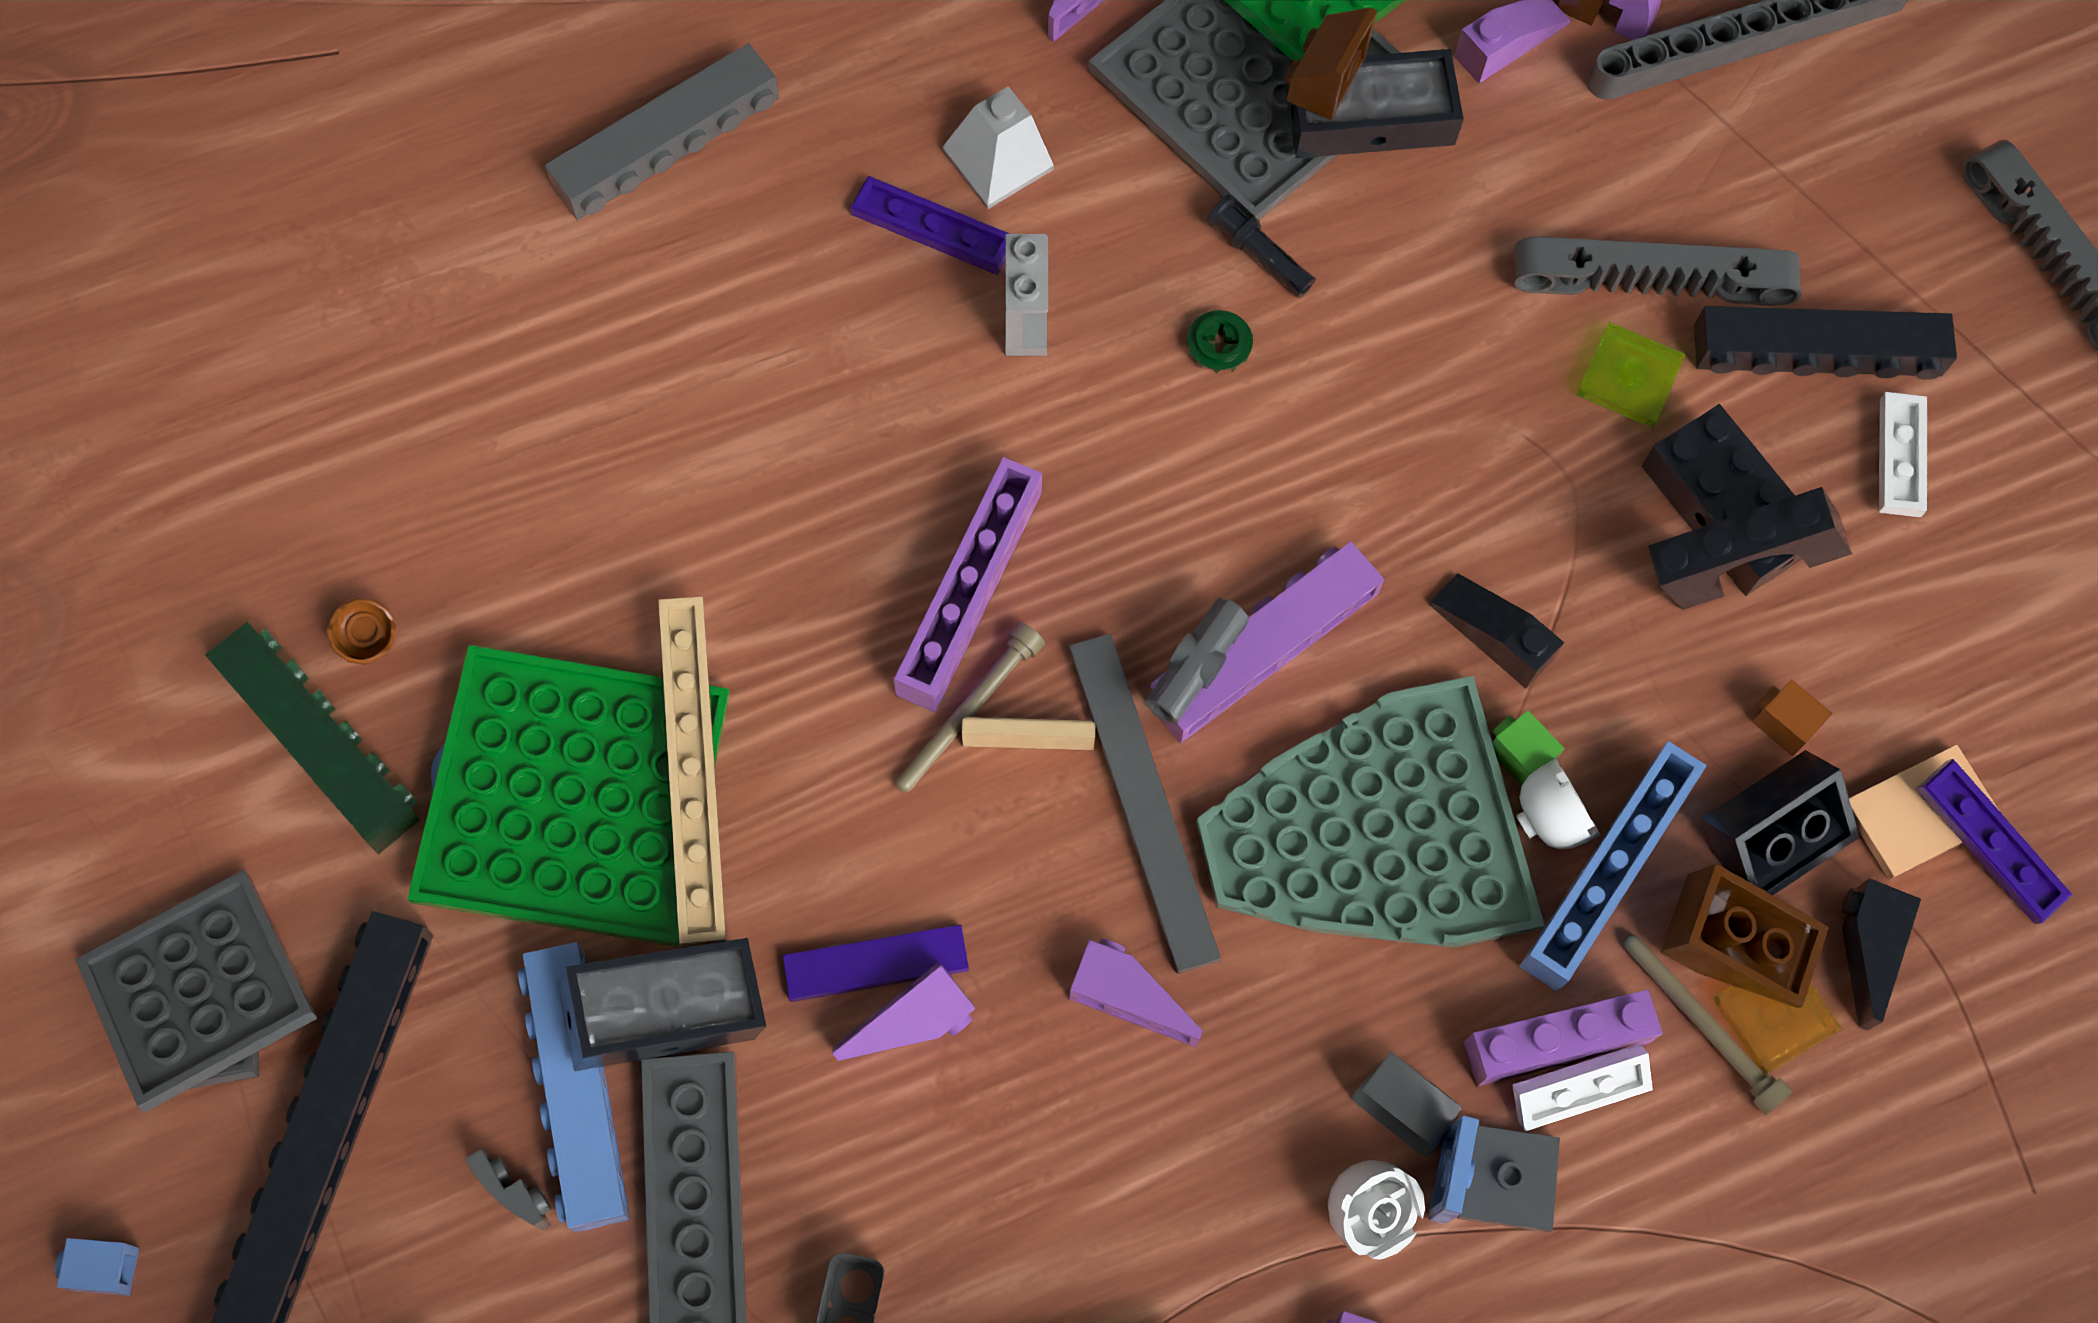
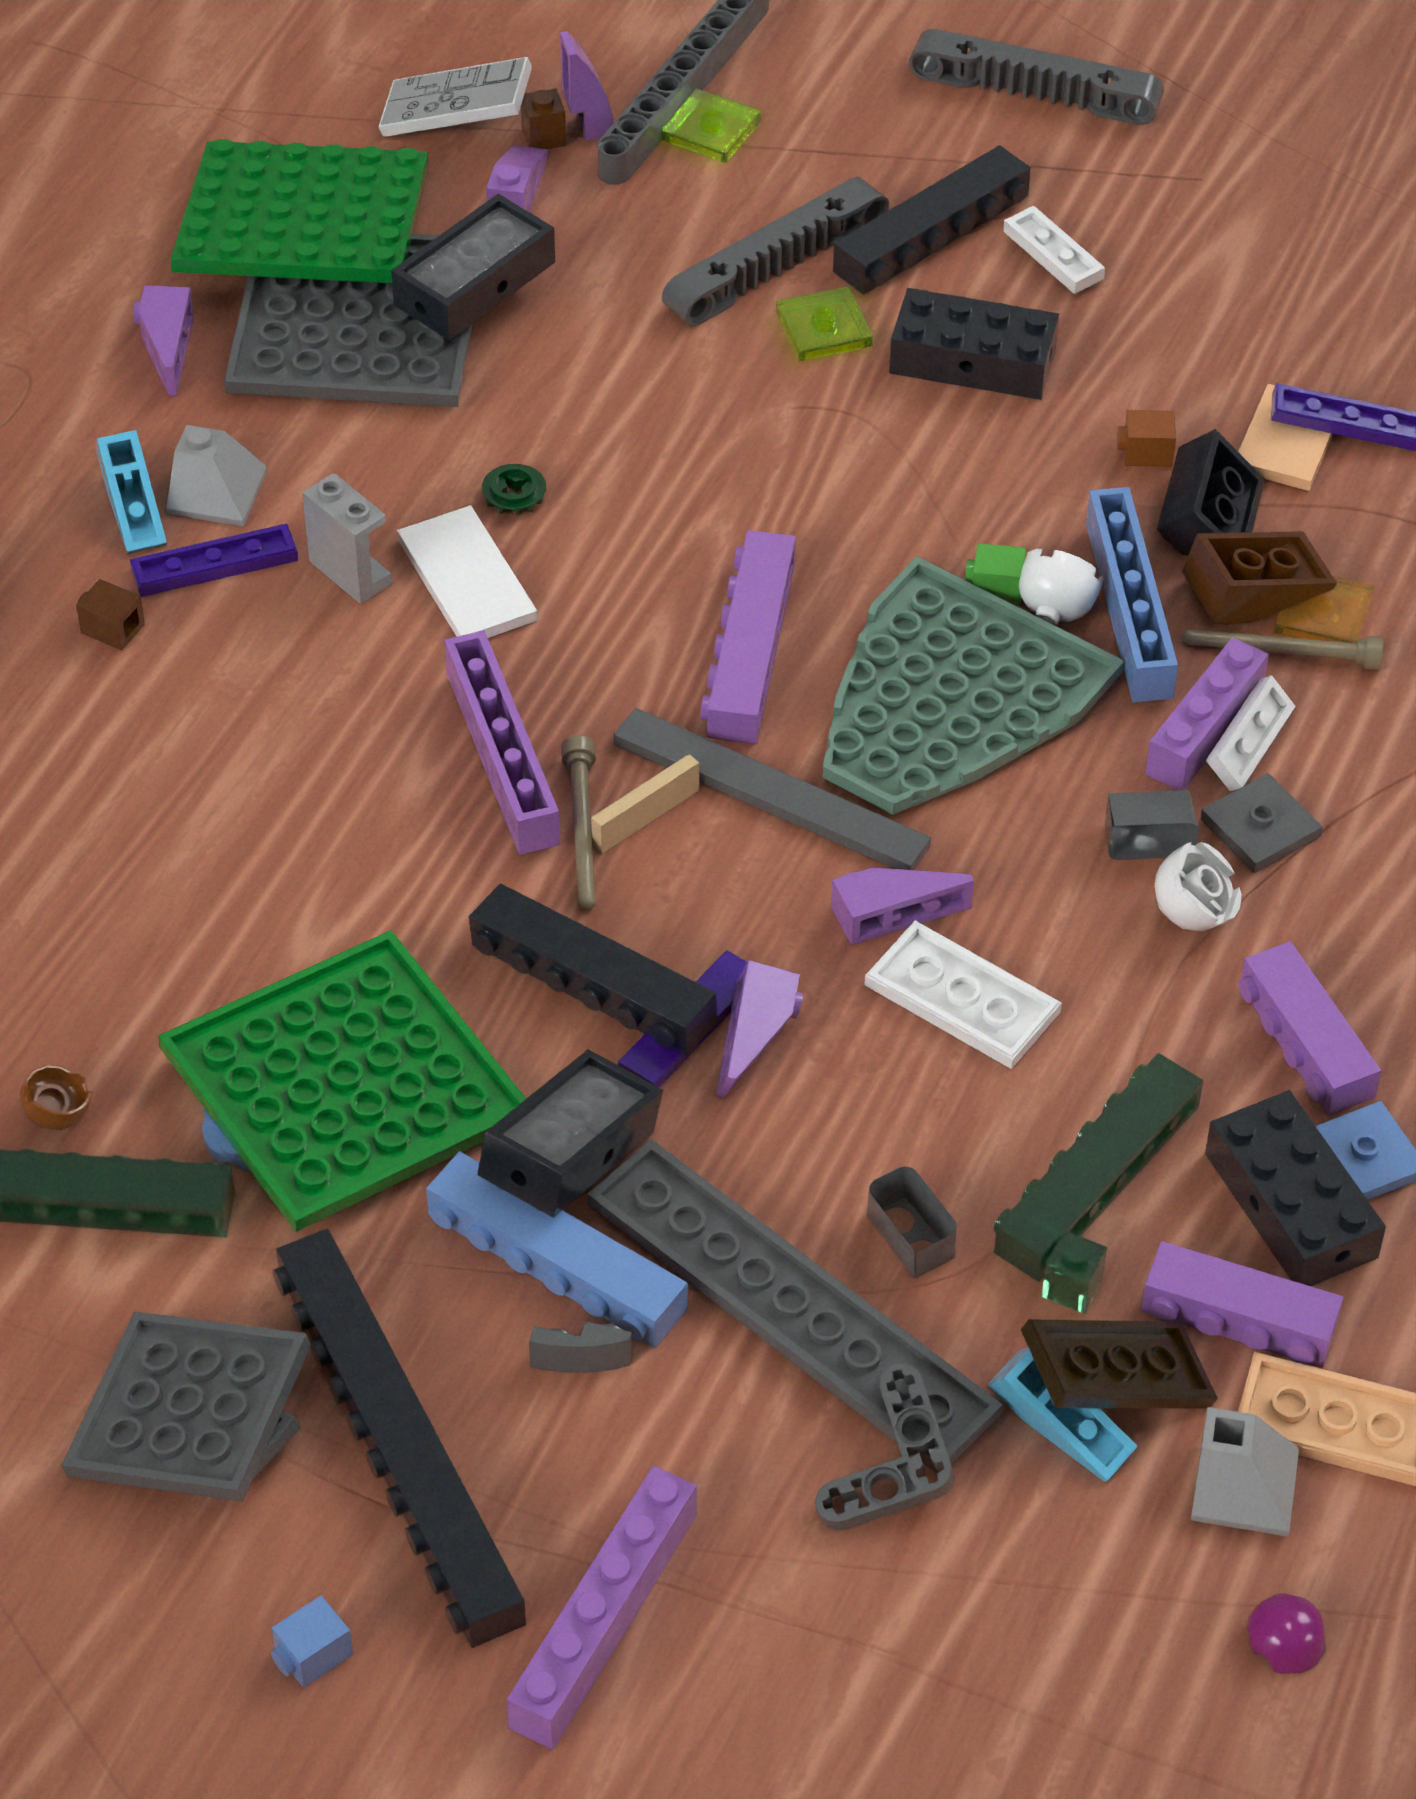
camera: 40 degrees left, 20 degrees down
tan plate [659,597,726,947] -> none
dark grey piece [1145,597,1250,725] -> none
black pin [1206,194,1316,298] -> none
reddish brown slope [1285,7,1377,120] -> none
medium blue plate [1428,1116,1479,1224] -> none
black slope [1429,573,1565,689] -> none
black arch [1648,487,1852,610] -> none
black slope [1841,878,1921,1031] -> none
none -> reddish brown brick [76,579,145,650]
none -> medium azure slope [96,430,167,554]
none -> white tile [397,505,538,638]
none -> black brick [468,883,718,1056]
none -> clear neon green plate [661,88,761,163]
none -> white tile [864,921,1062,1069]

